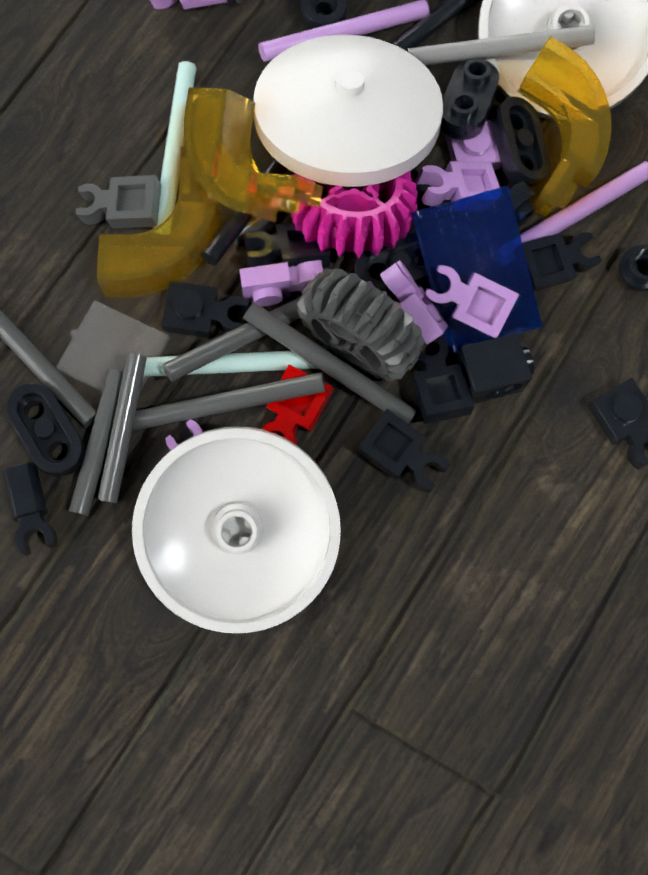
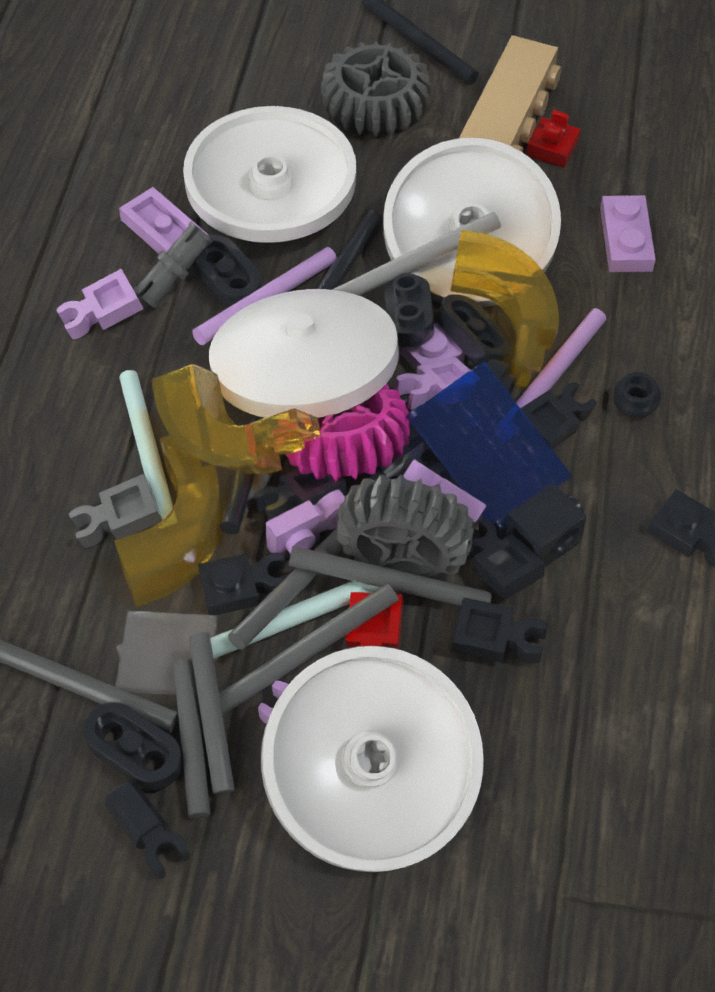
camera: 15 degrees left, 20 degrees down
lavender plate [425,265,519,338] -> none

